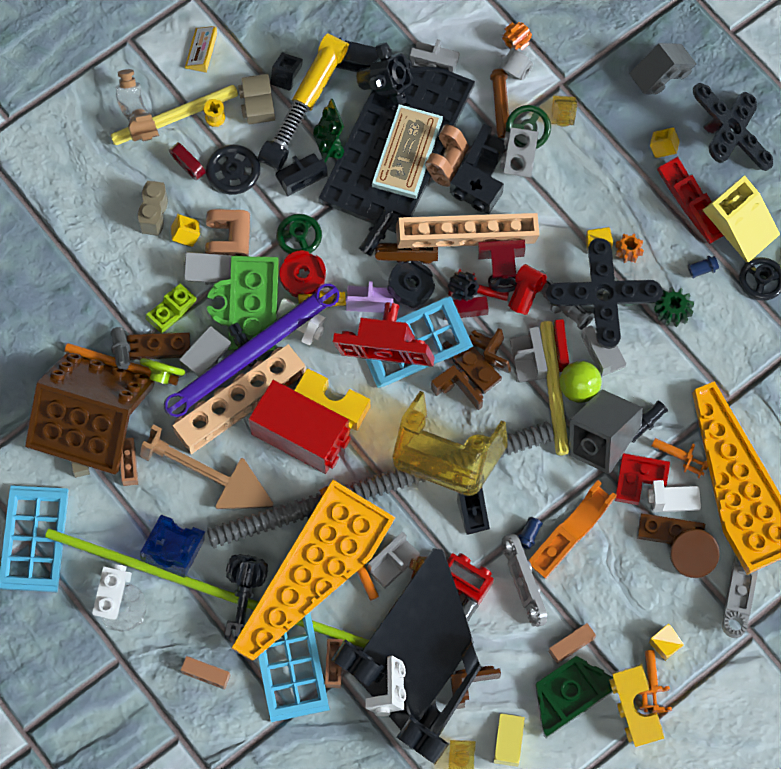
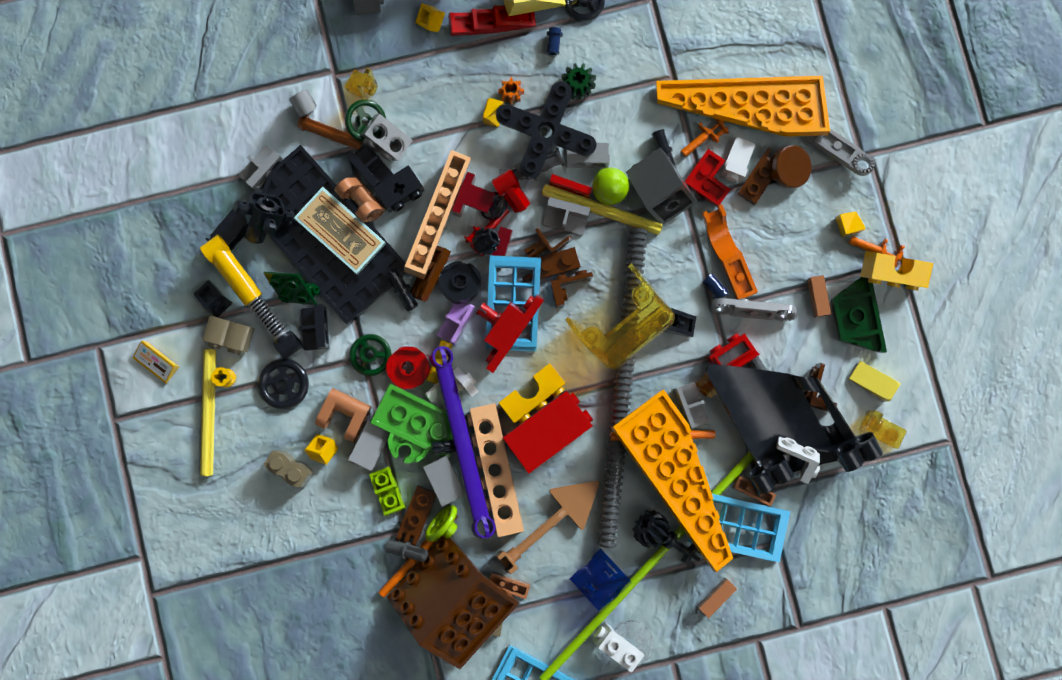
camera: 65 degrees left, 15 degrees up
piece [116,69,159,141] -> none
dark red beam [169,142,206,180] -> none
orange gear [502,22,532,51] -> none

